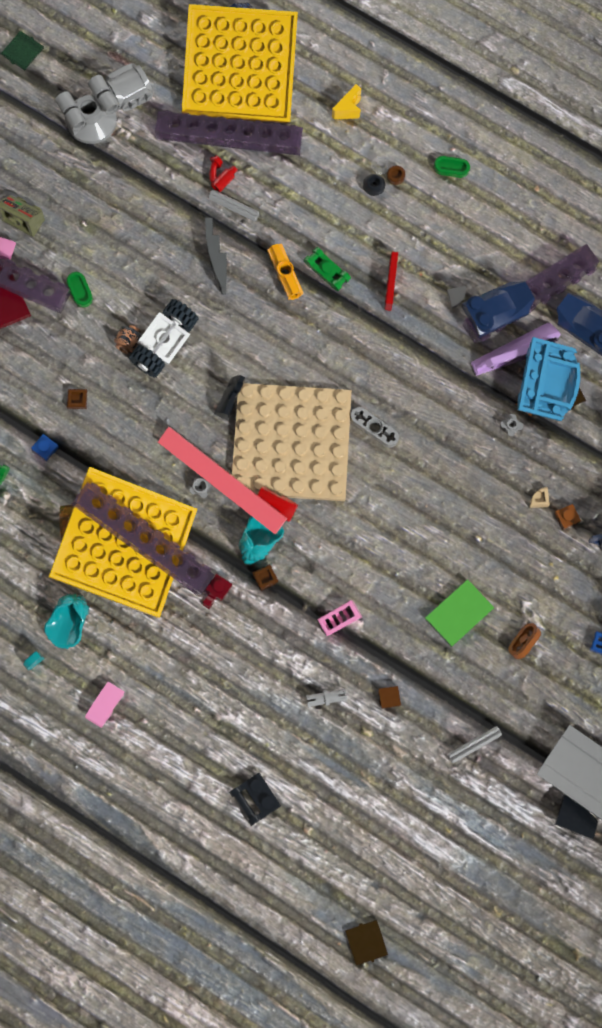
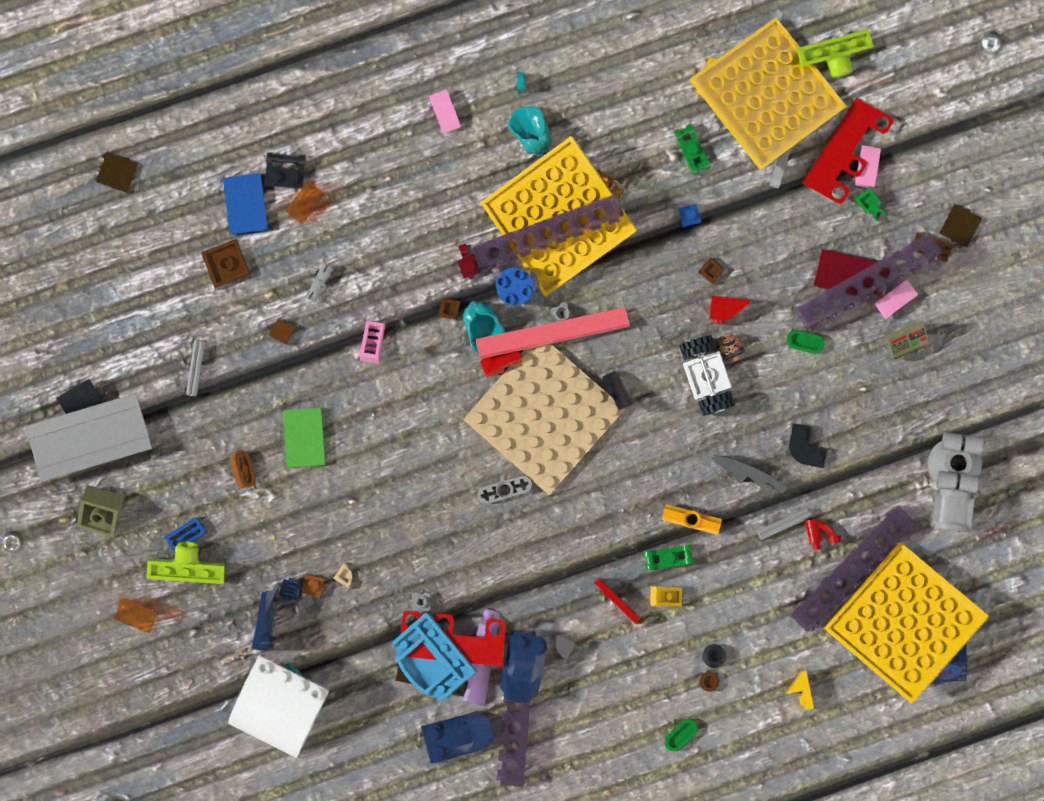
camera: 130 degrees right, 10 degrees up
none -> reddish brown tile [201,239,251,288]
none -> blue tile [223,173,268,235]
none -> dark blue gear [279,578,302,602]
none -> clear orange panel [286,180,325,225]
none -> red piece [401,611,505,666]
none -> blue brick [496,266,539,306]
none -> yellow slope [650,586,682,607]
none -> red slope [708,295,750,325]
none -> black plate [789,423,827,469]

